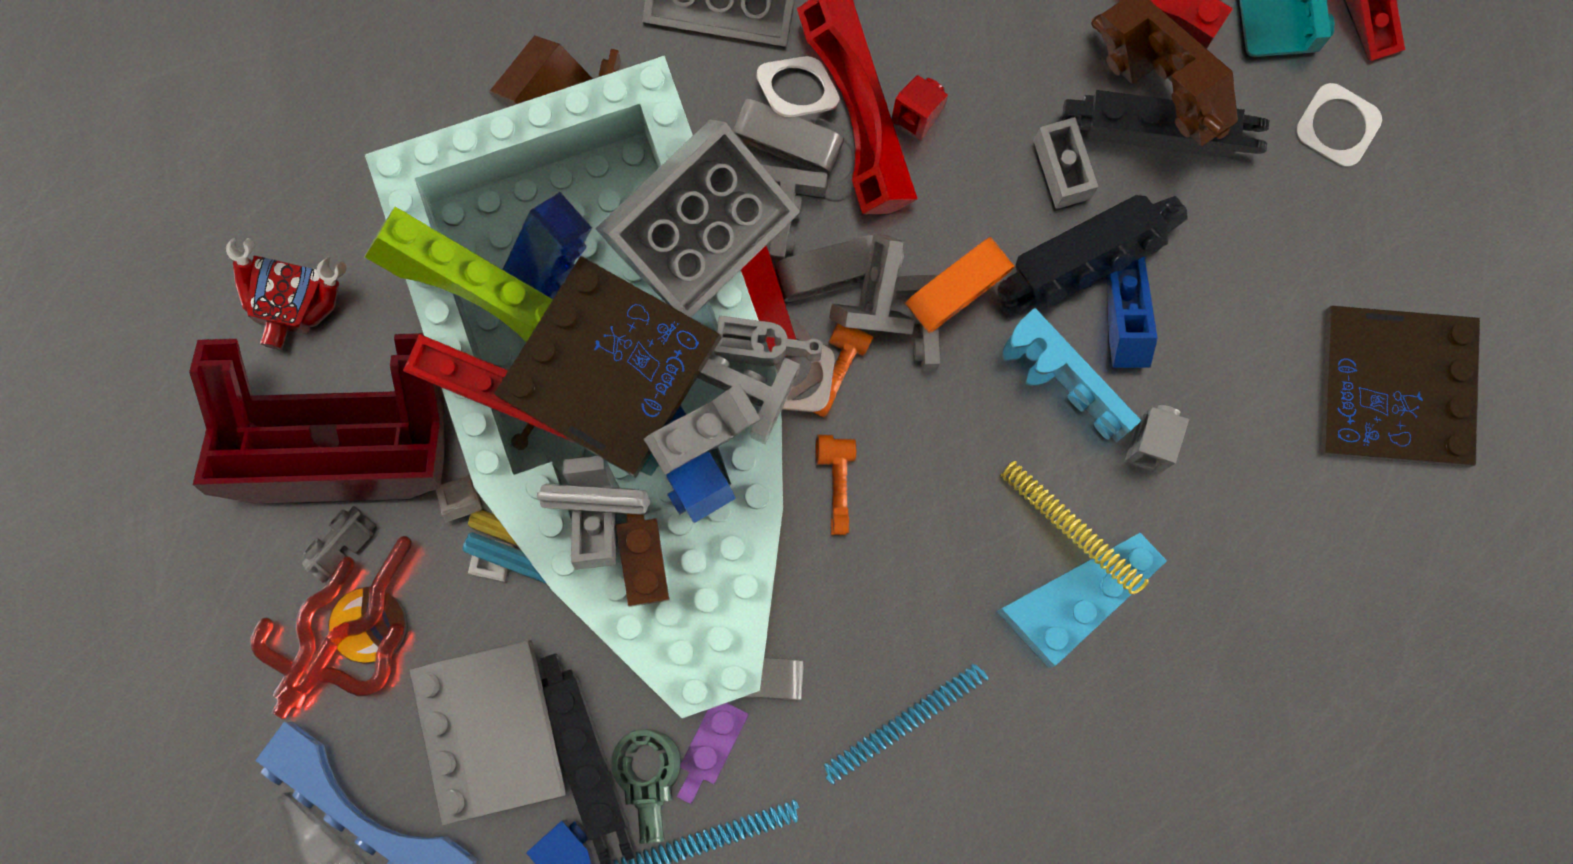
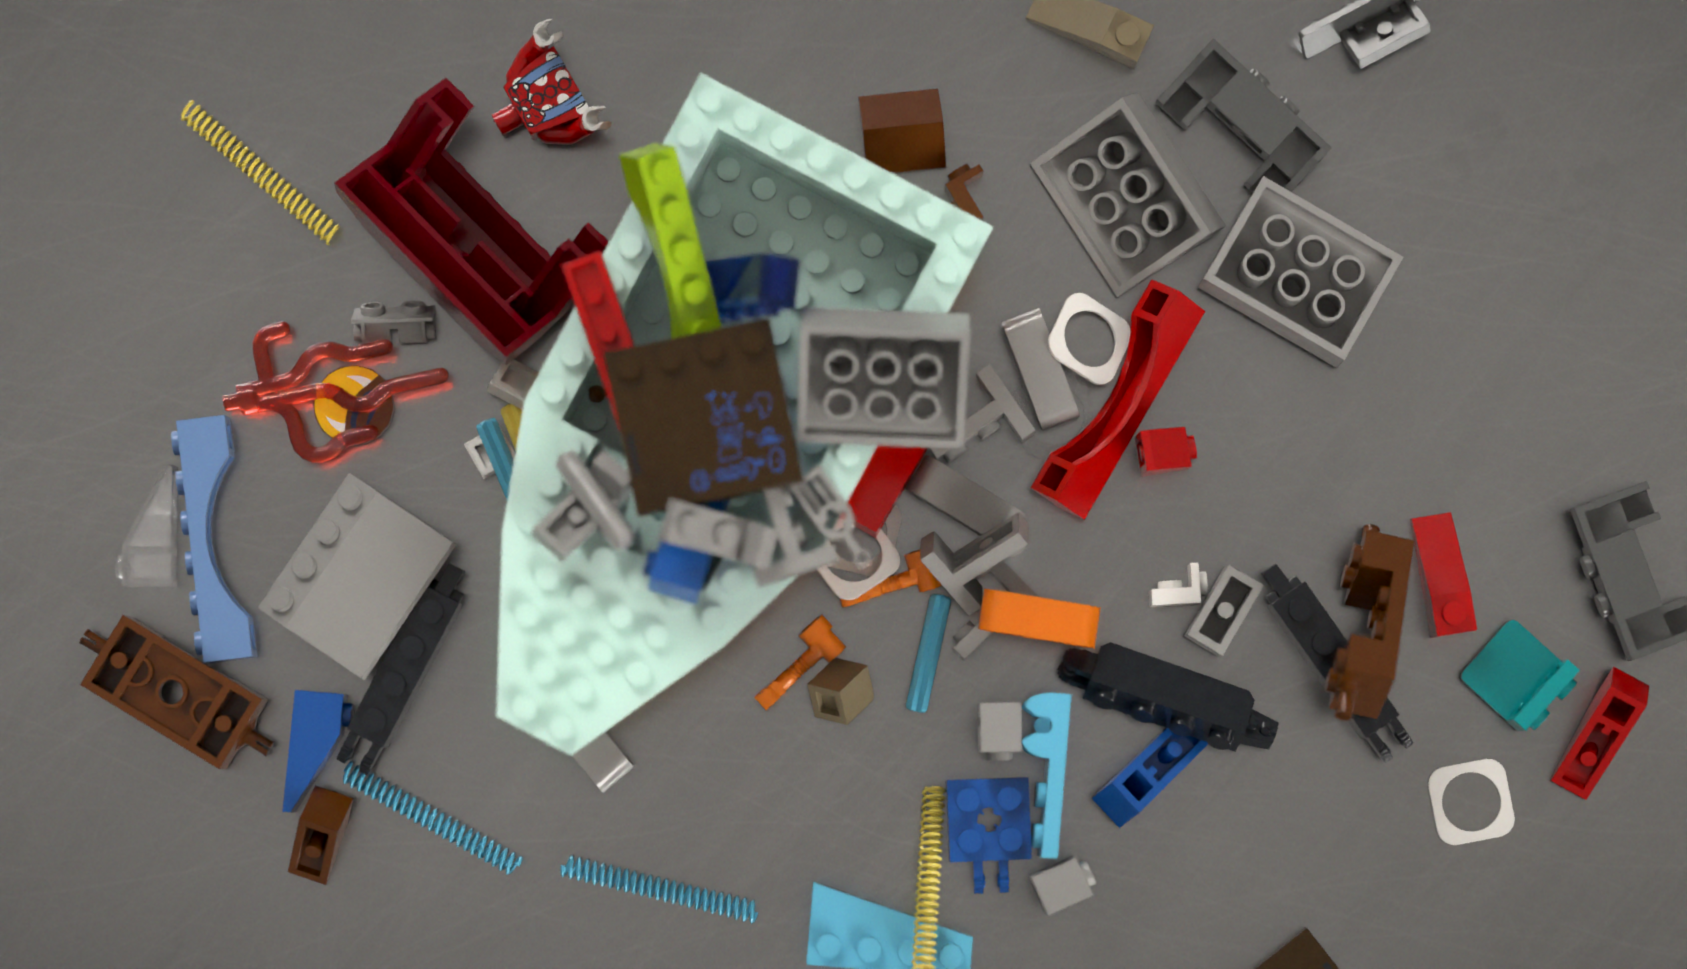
camera: 50 degrees right, 5 degrees up
sand green pin [611,730,680,844] -> none
reddish brown plate [616,514,670,607] -> none
medium lavender plate [677,703,749,804] -> none
none -> light yellow piece [181,100,339,245]
none -> dark tan panel [807,658,874,725]
none -> medium azure axle [906,594,951,713]
none -> blue hinge [946,777,1032,894]
none -> light grey brick [977,702,1022,761]
none -> white bracket [1148,562,1208,608]

